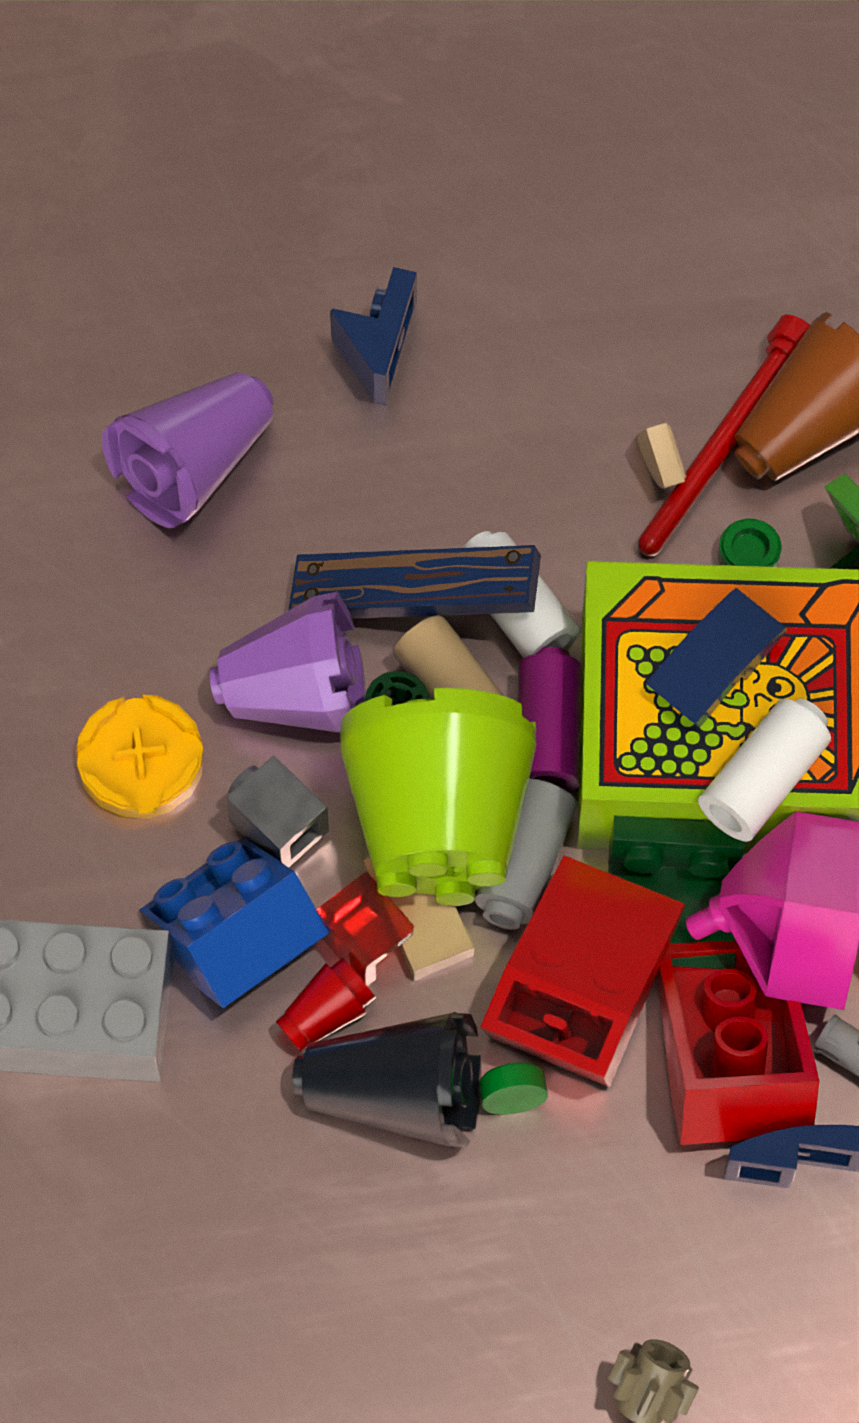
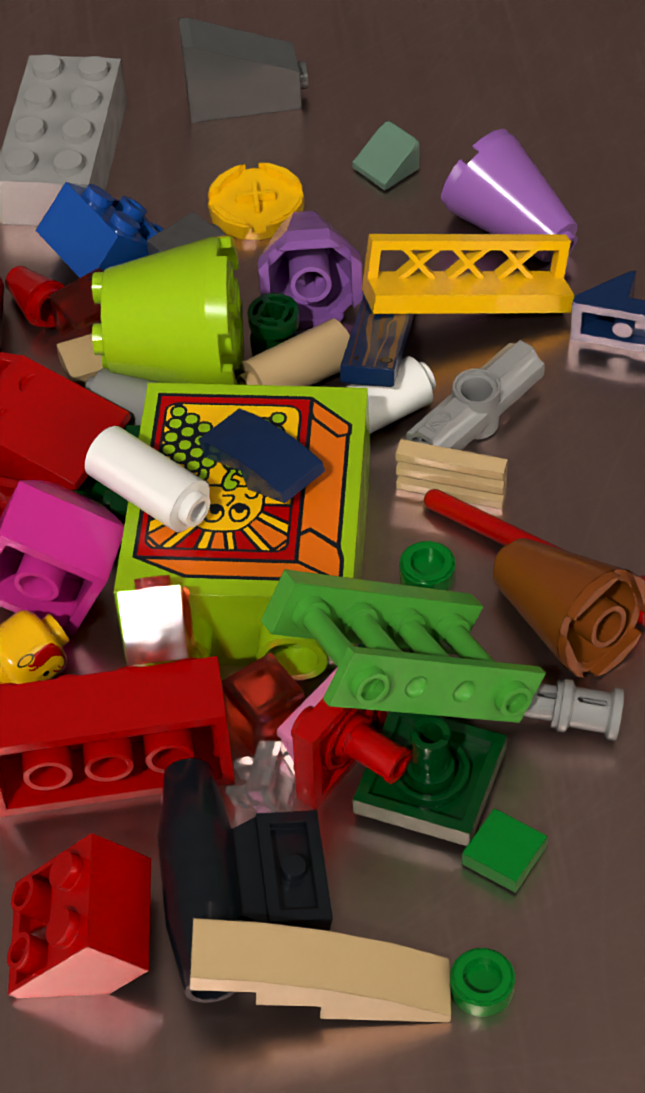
camera: 95 degrees right, 15 degrees down
tan tile [636,422,686,488] -> none
none -> sand green slope [352,121,420,190]
none -> yellow fence [362,234,575,314]
none -> tan tile [396,439,508,509]
none -> light grey piece [406,340,545,450]

